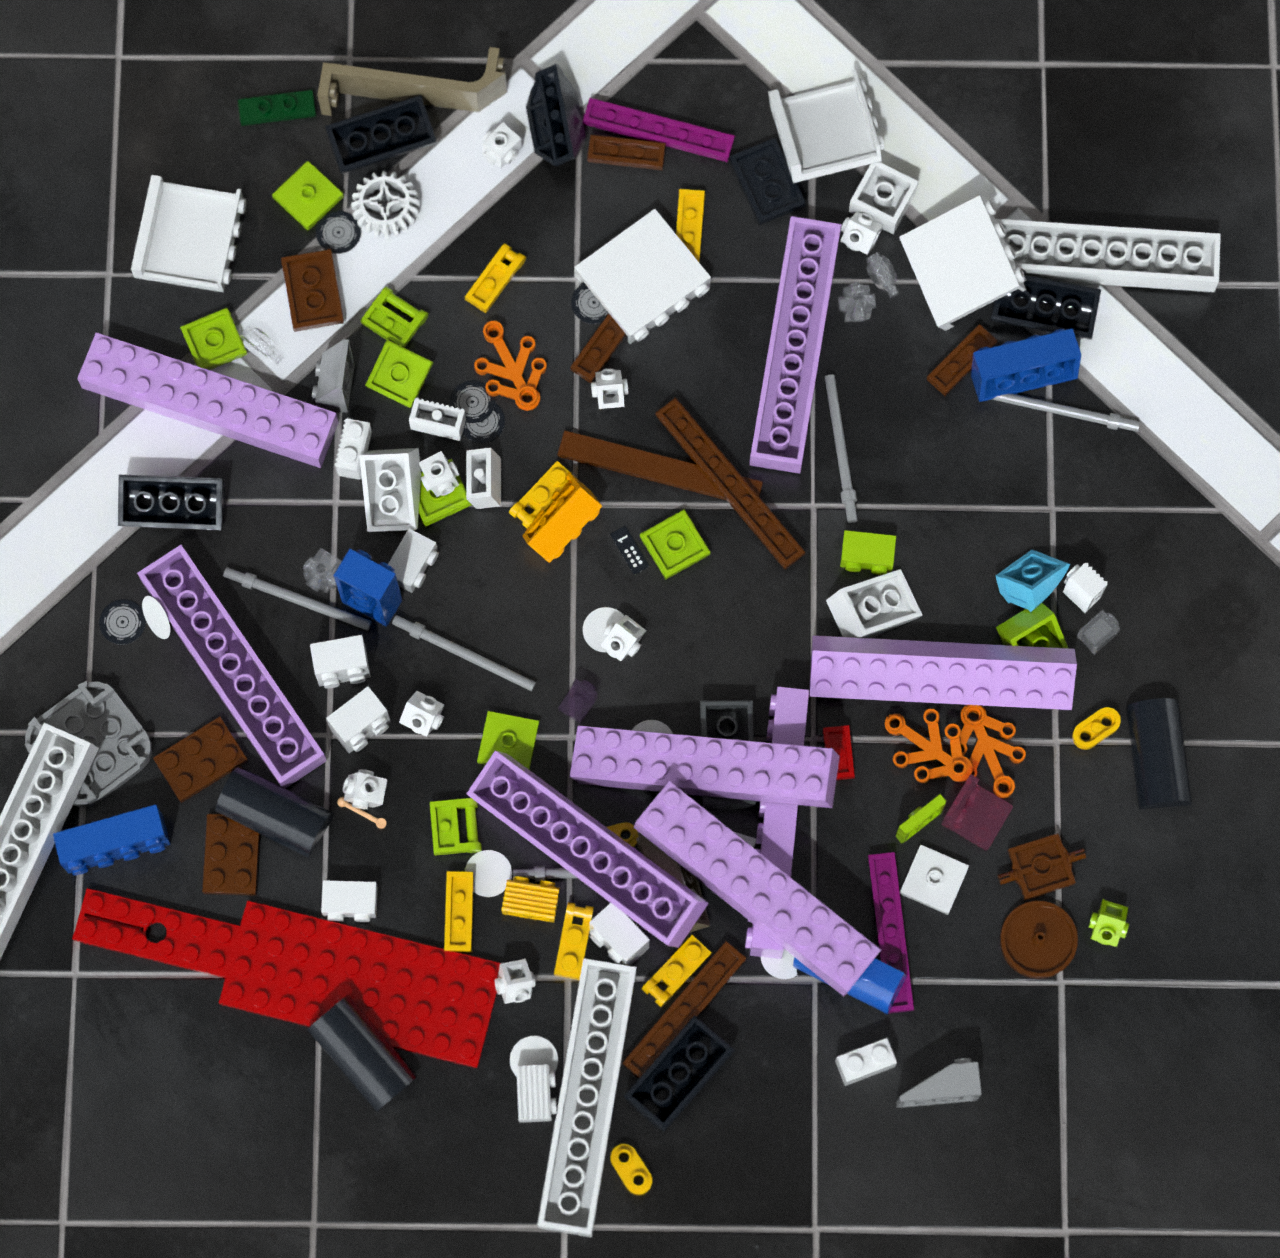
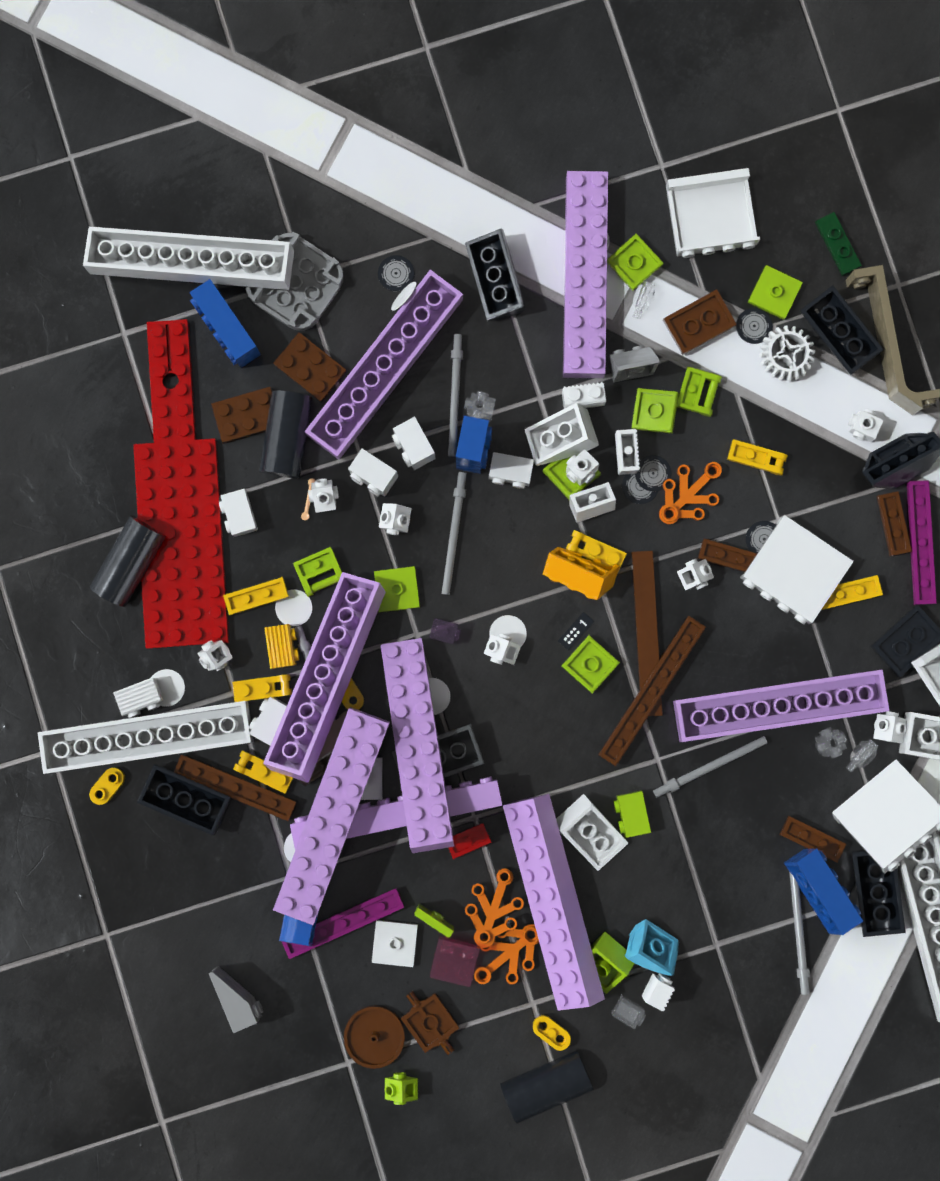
camera: 75 degrees right, 10 degrees up
white brick [835,1038,897,1086] -> none

